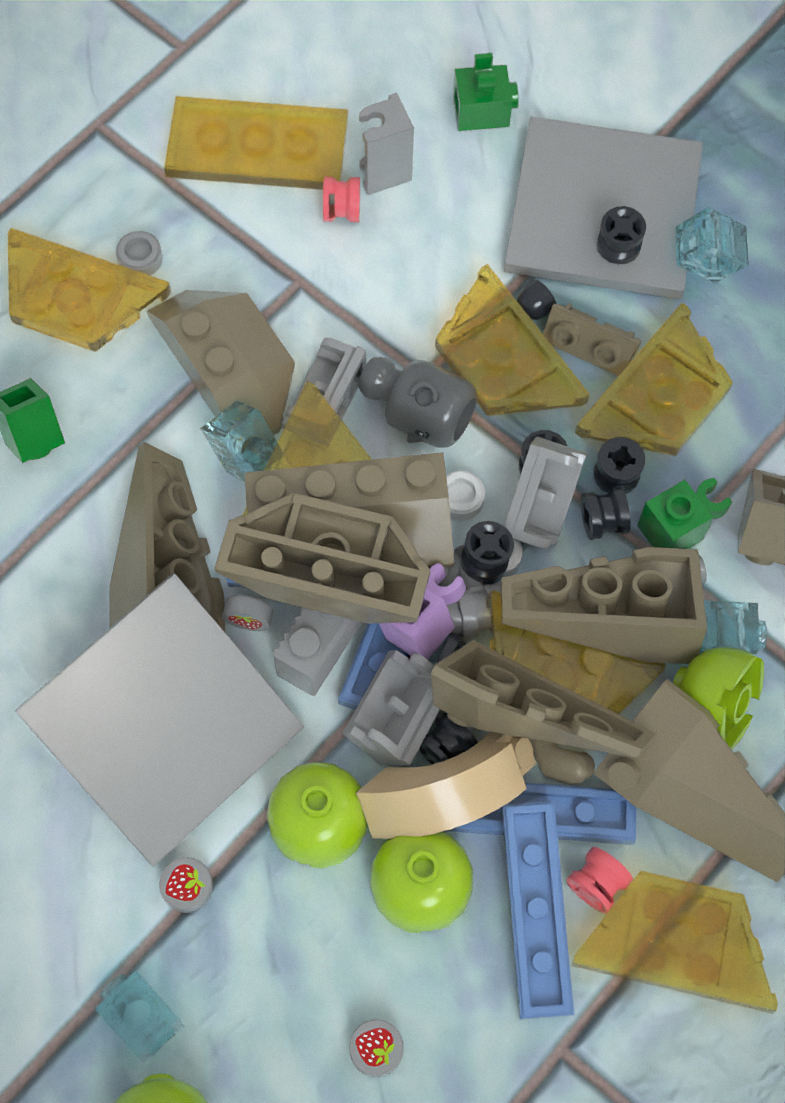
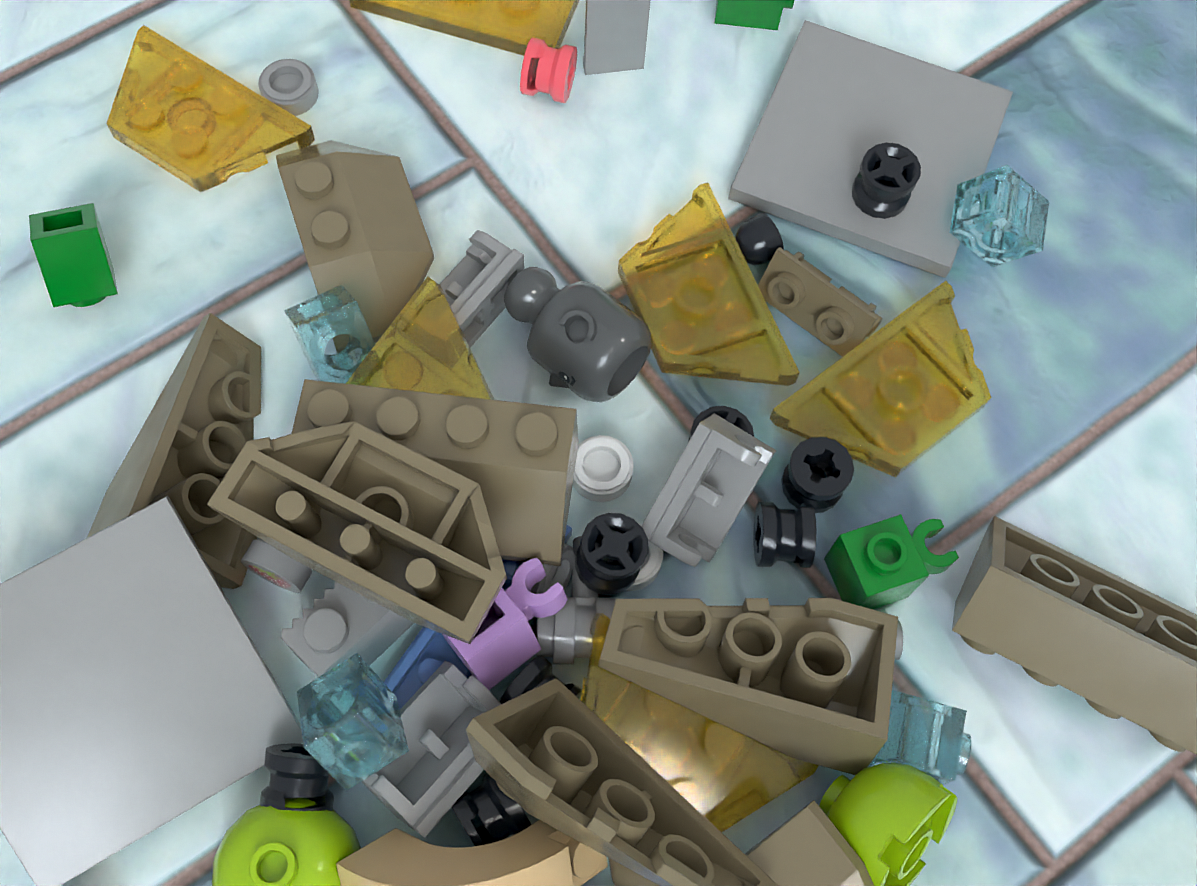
camera: 10 degrees right, 0 degrees up
none -> black wheel [260,743,339,811]
none -> clear light blue brick [297,653,409,791]

